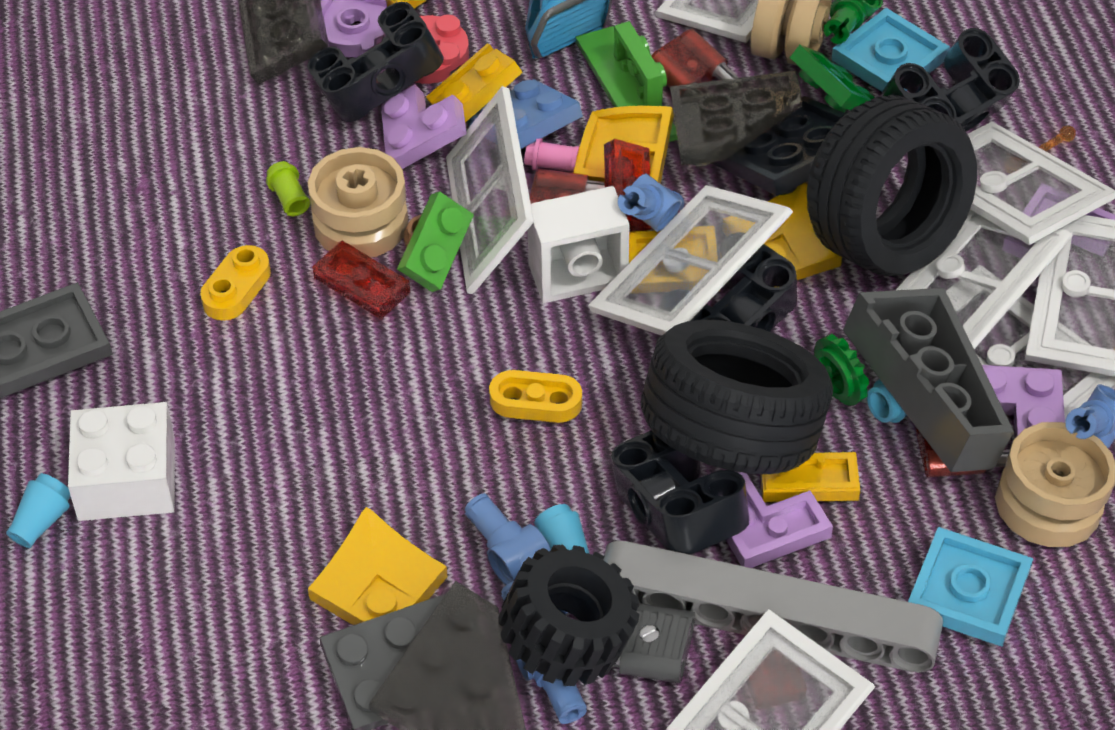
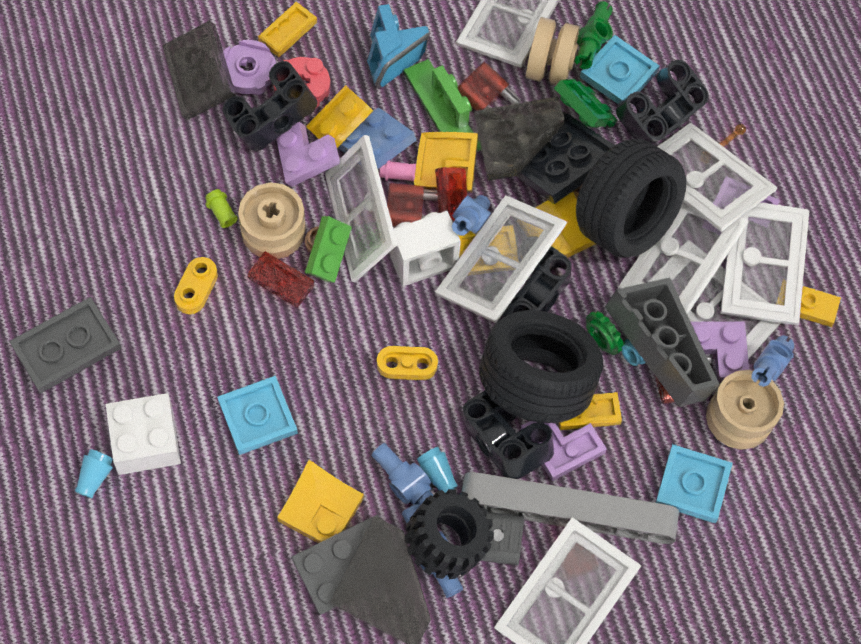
camera: 10 degrees left, 15 degrees up
none -> medium azure plate [217,376,298,455]

